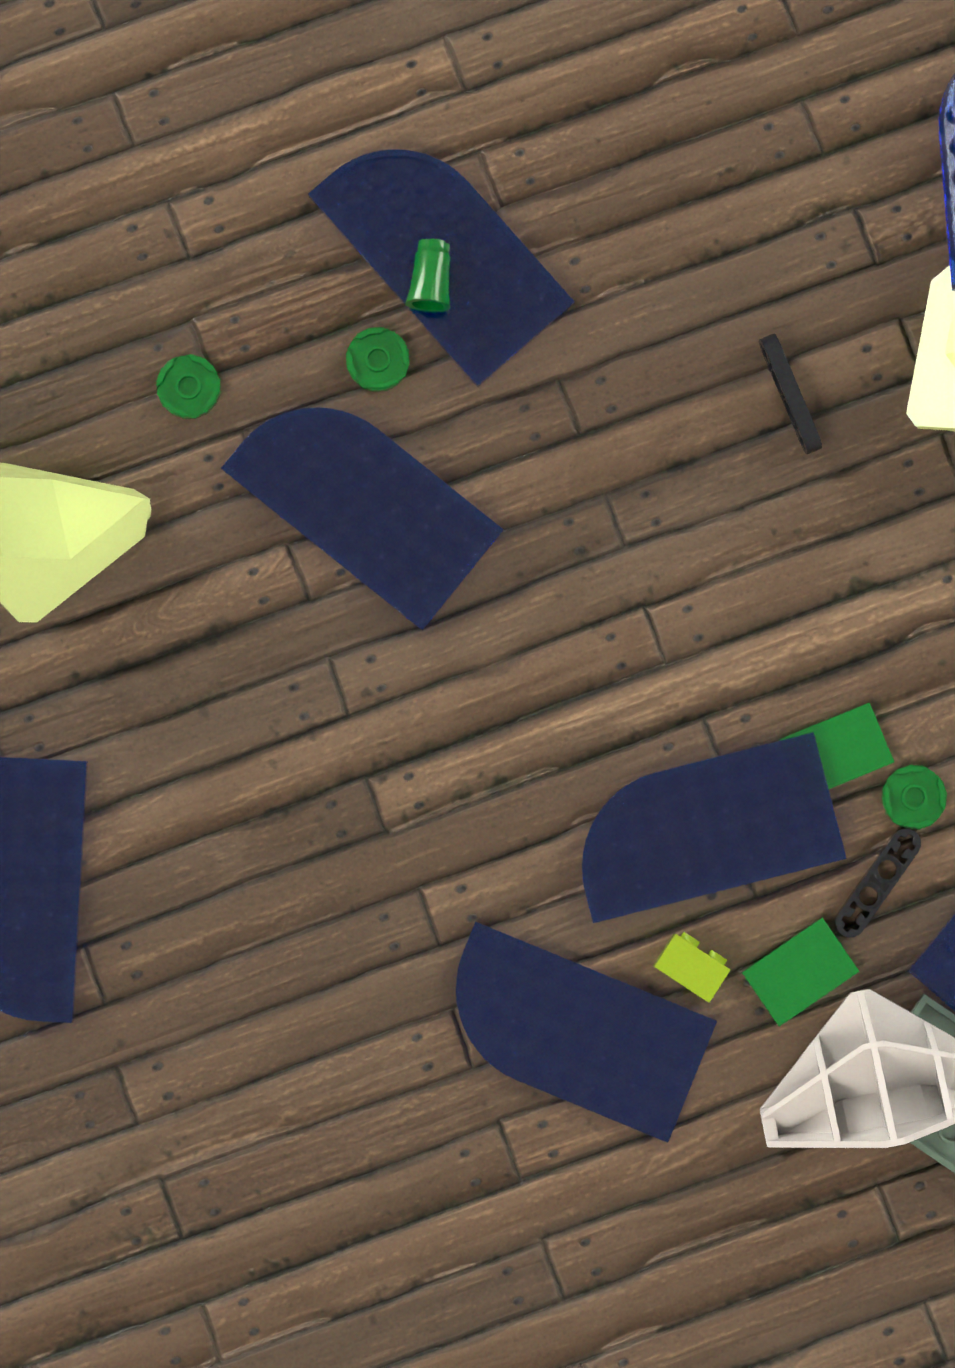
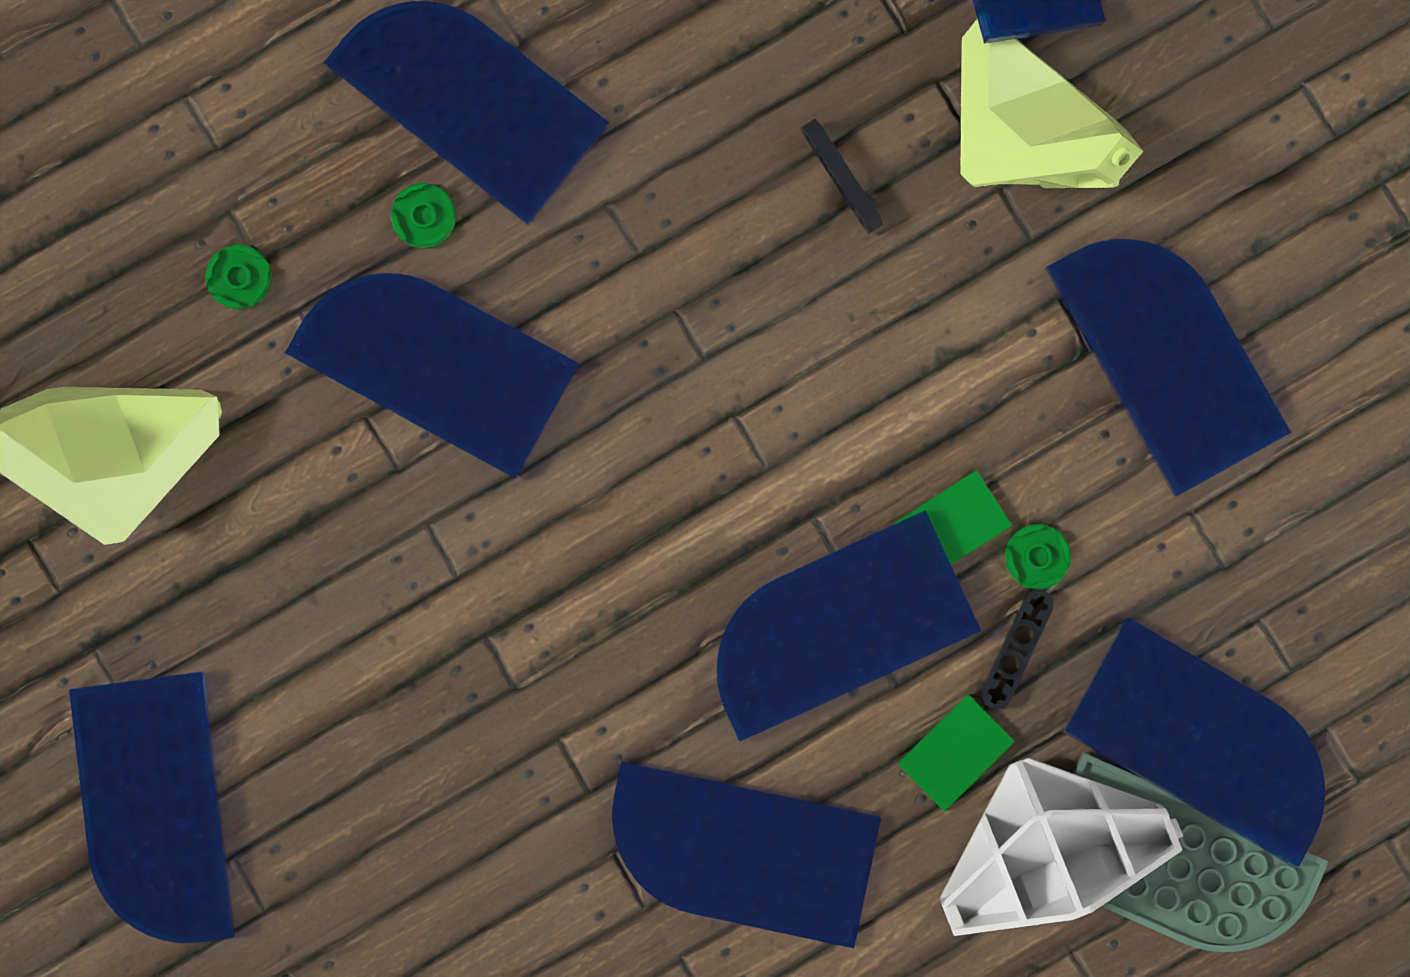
camera: 10 degrees left, 0 degrees up
green plant [405,238,451,312] -> none
lime brick [653,932,730,1003] -> none

